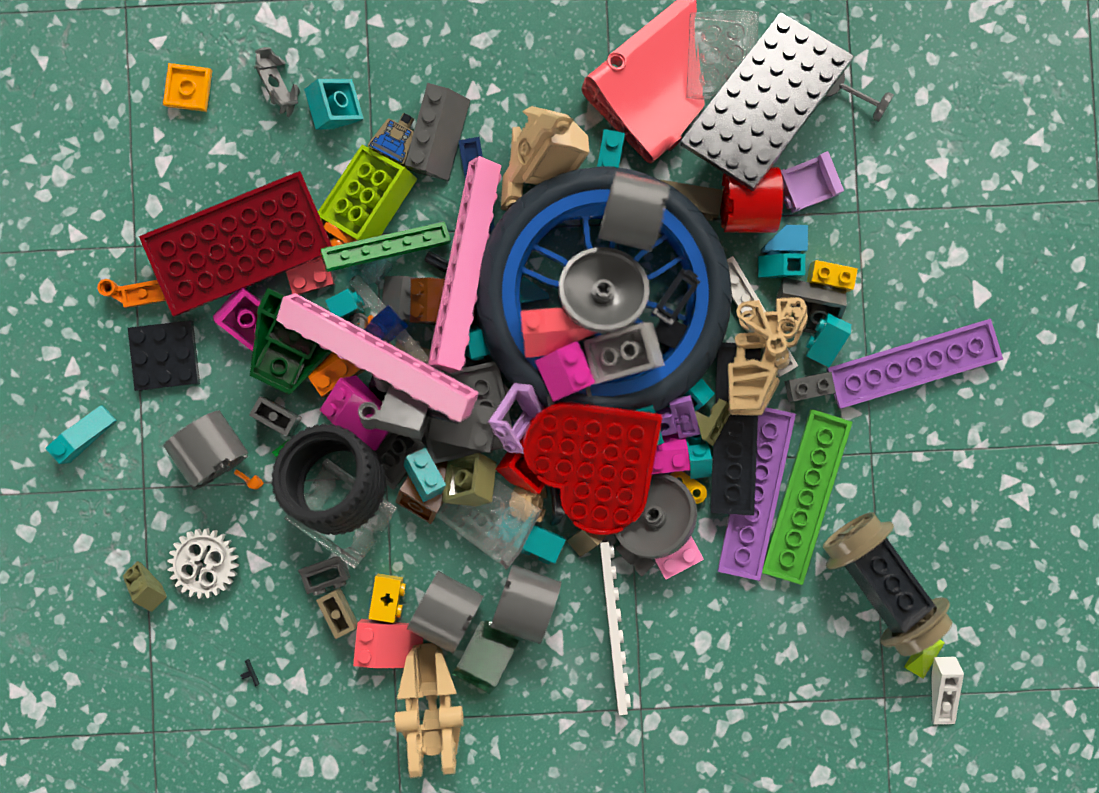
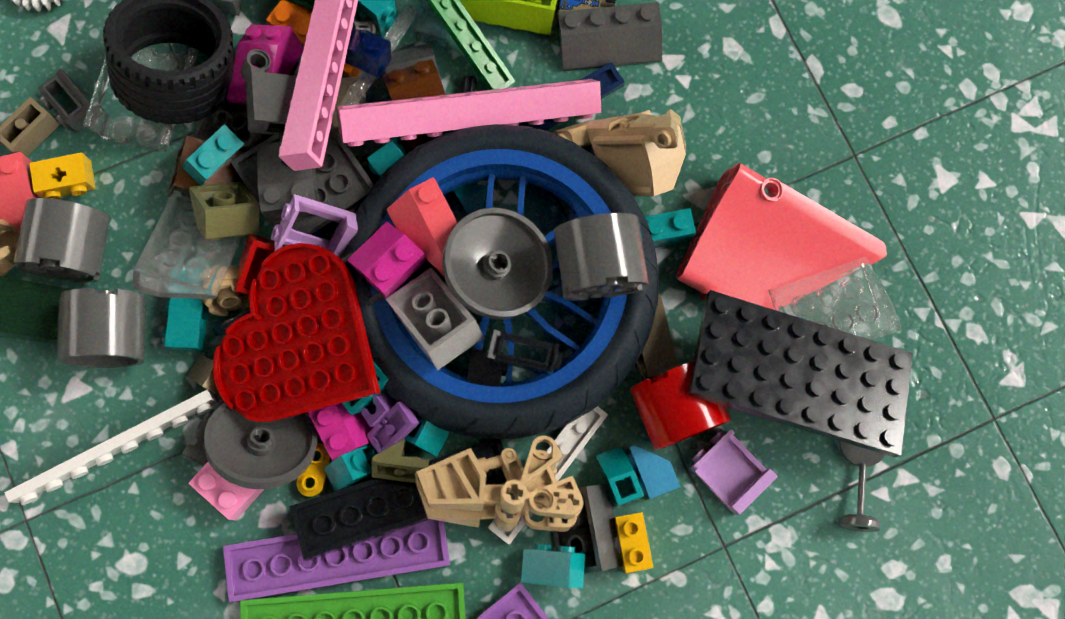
camera: 60 degrees right, 10 degrees down
dark grey brick [784,372,836,402] -> none

